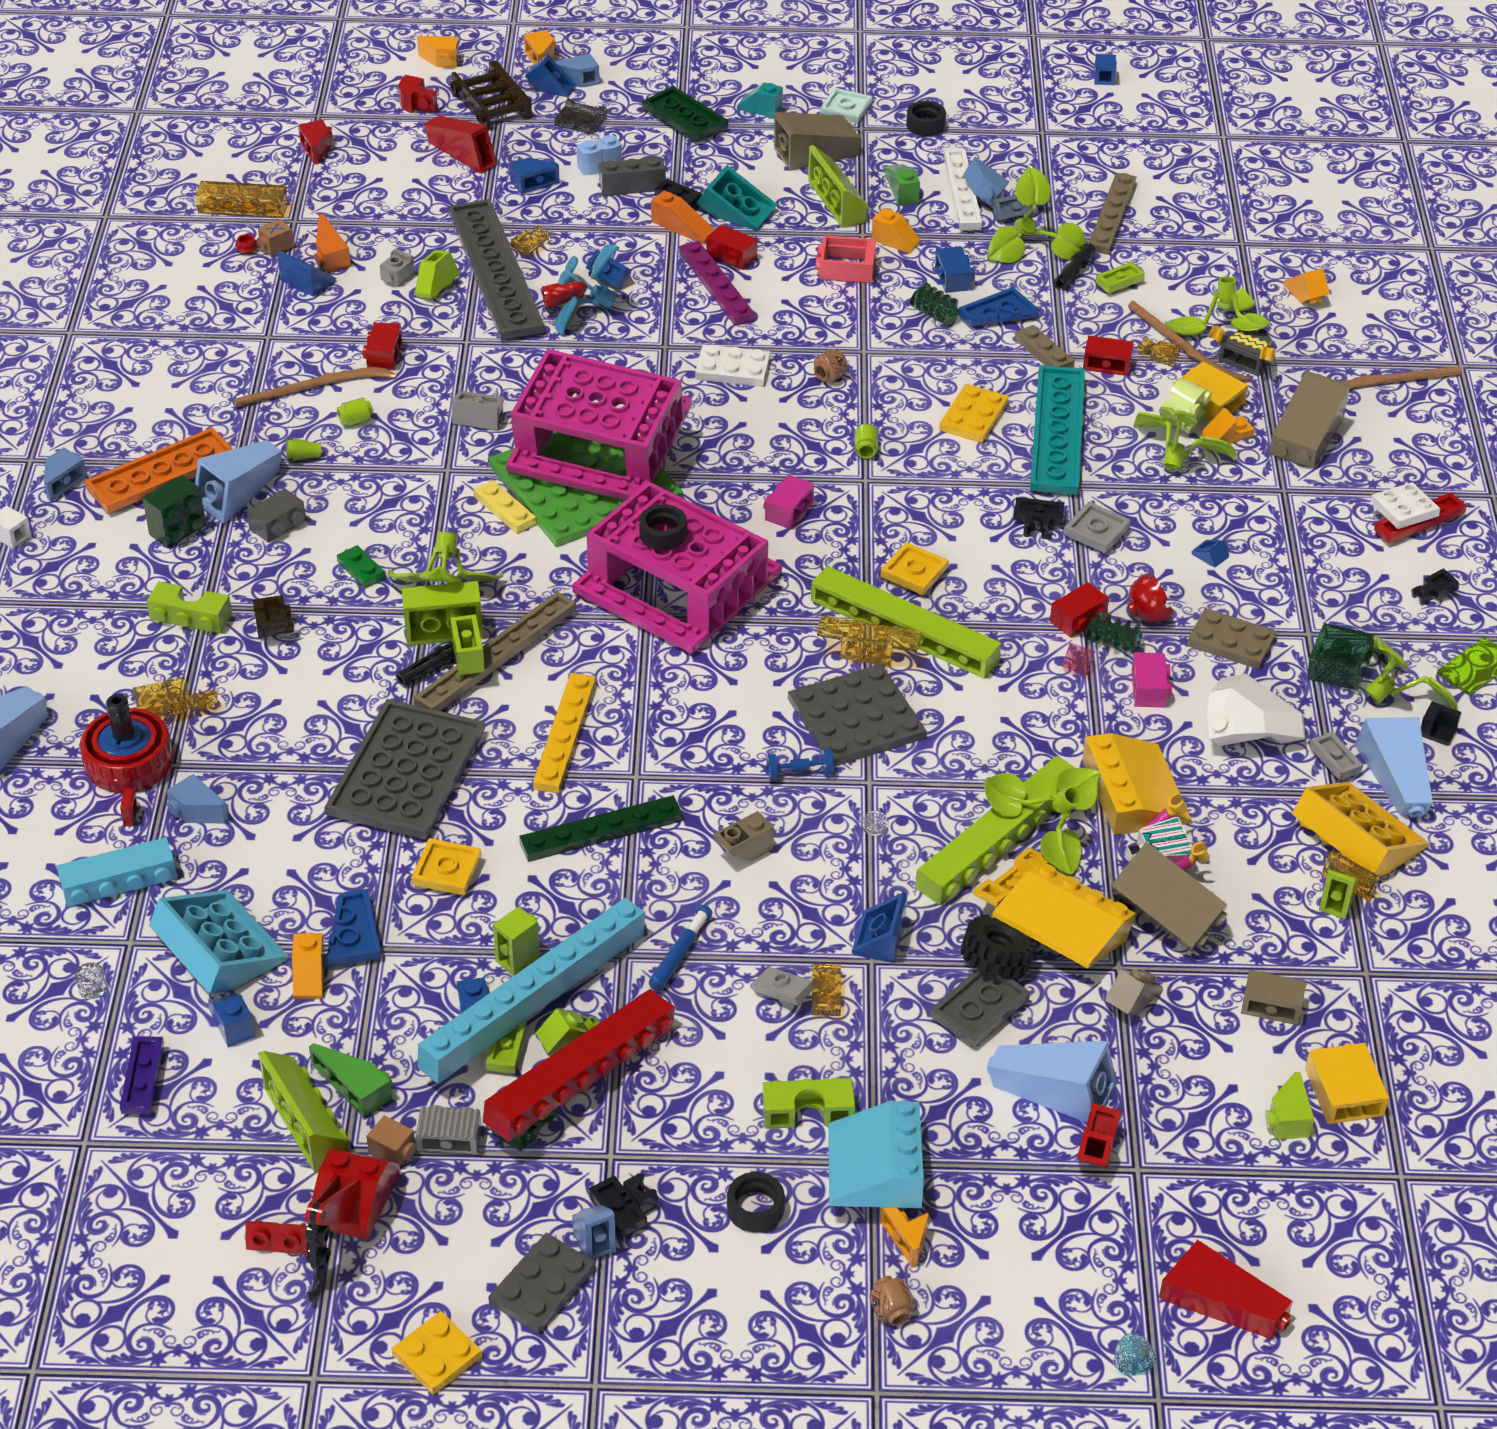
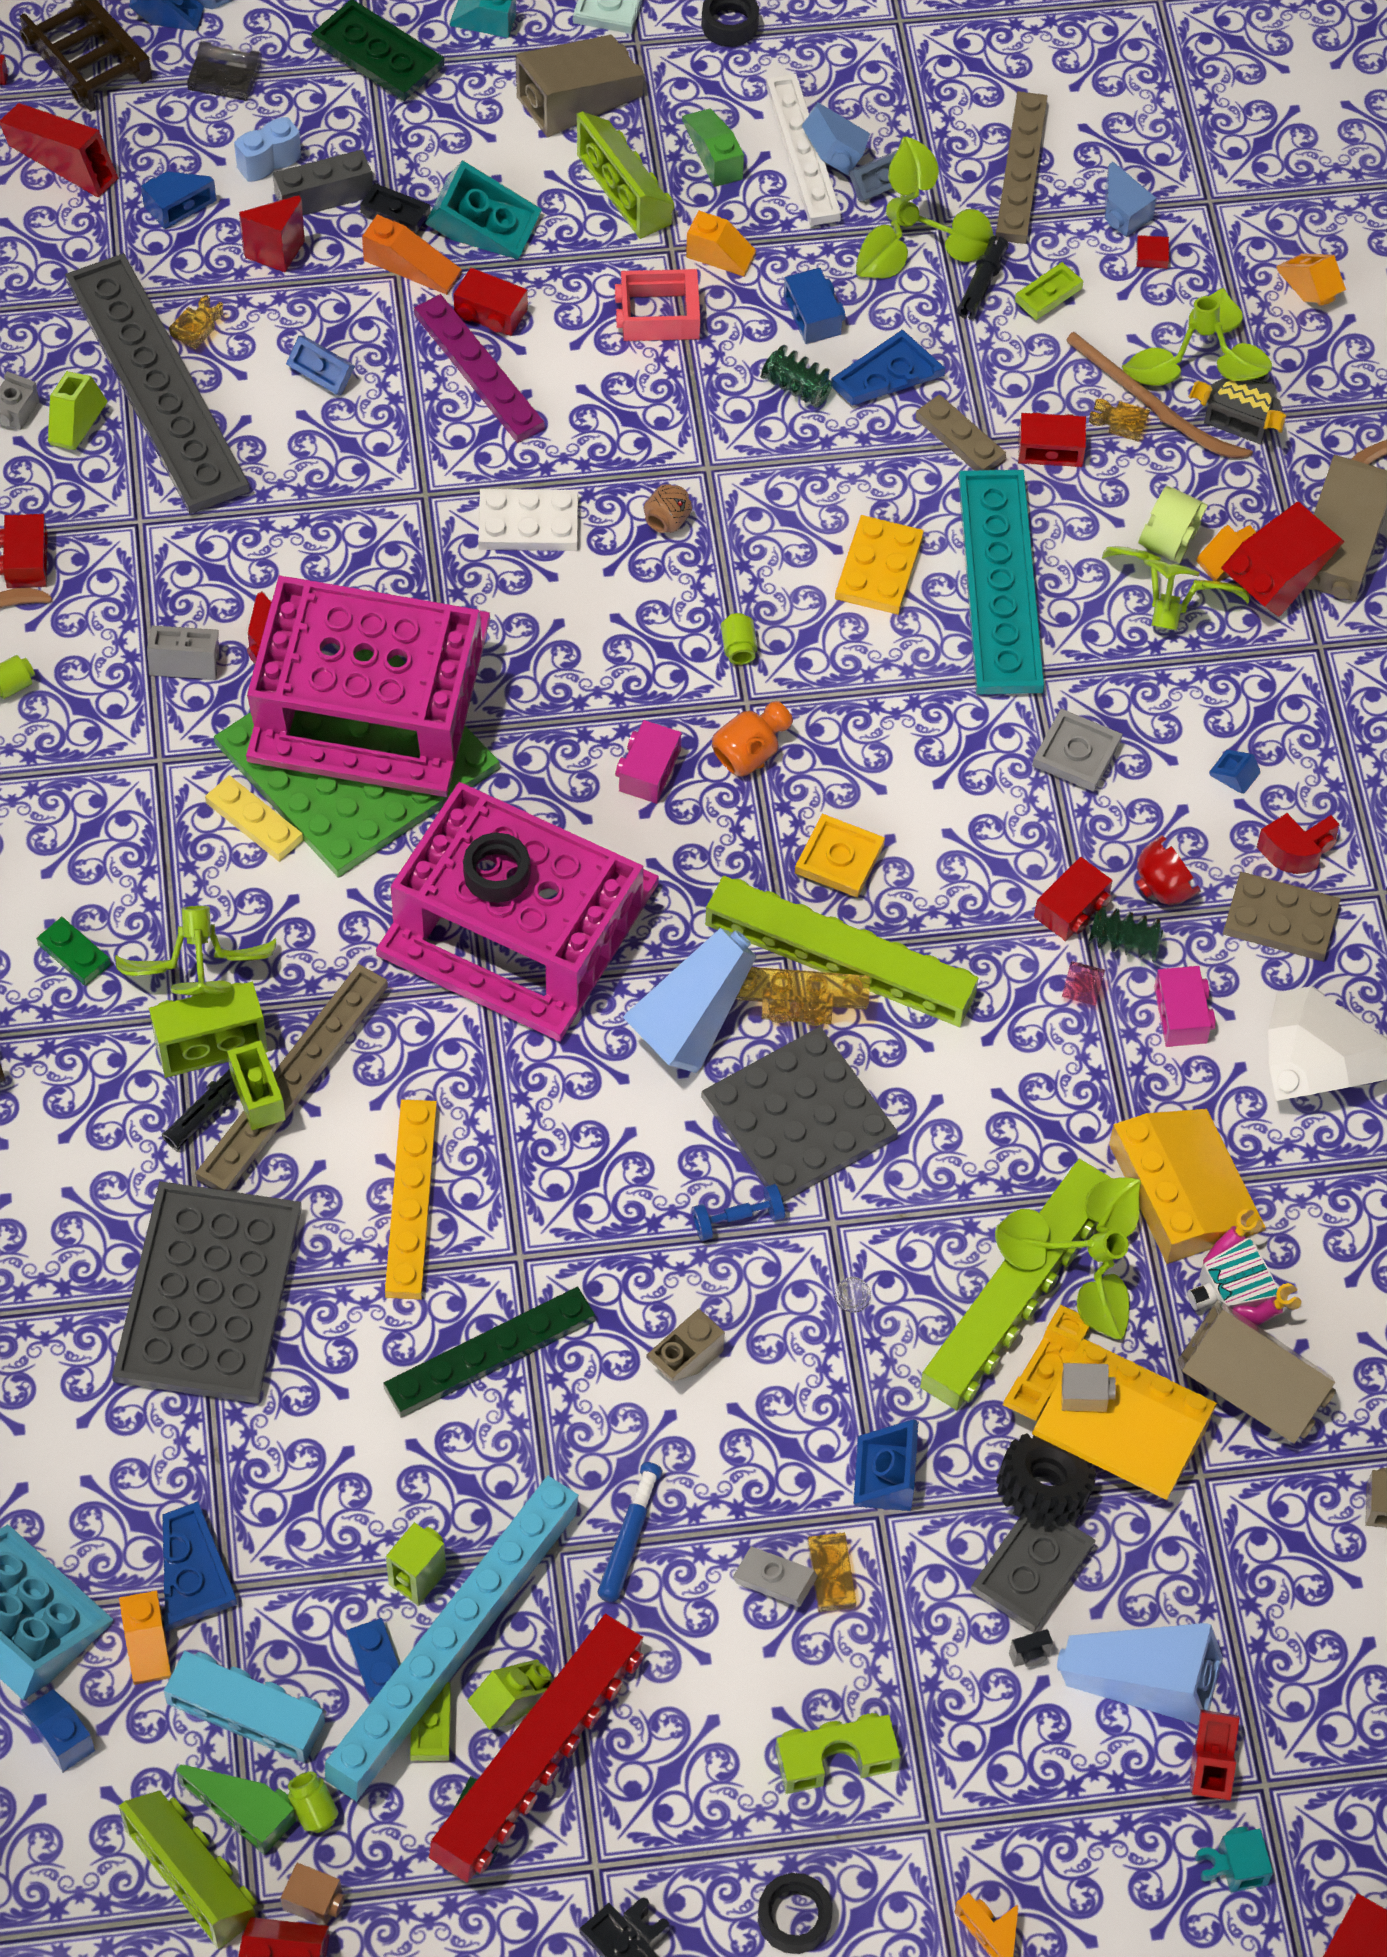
camera: 10 degrees left, 15 degrees up
yellow plate [411,838,482,896] -> none
light grey brick [416,1105,482,1154] -> none
red animal [541,281,587,309] -> none
dark azure plant [555,244,620,336] -> none
medium azure slope [828,1100,924,1208] -> none
black plate [1013,497,1065,539] -> none
slope [1105,968,1163,1015] -> none
yellow brick [1174,362,1248,421] -> none
none -> medium azure brick [164,1650,325,1763]
none -> red slope [239,195,305,272]
none -> lime brick [288,1771,338,1833]
none -> light blue slope [623,928,757,1073]
none -> orange piece [712,701,793,776]
none -> black plate [1009,1629,1053,1667]
none -> light grey brick [1062,1363,1116,1412]
none -> medium blue slope [1105,162,1157,237]
none -> red tile [1136,235,1169,268]
none -> teal brick [1195,1827,1273,1893]
none -> red slope [1221,501,1345,617]
none -> red brick [1256,813,1340,874]

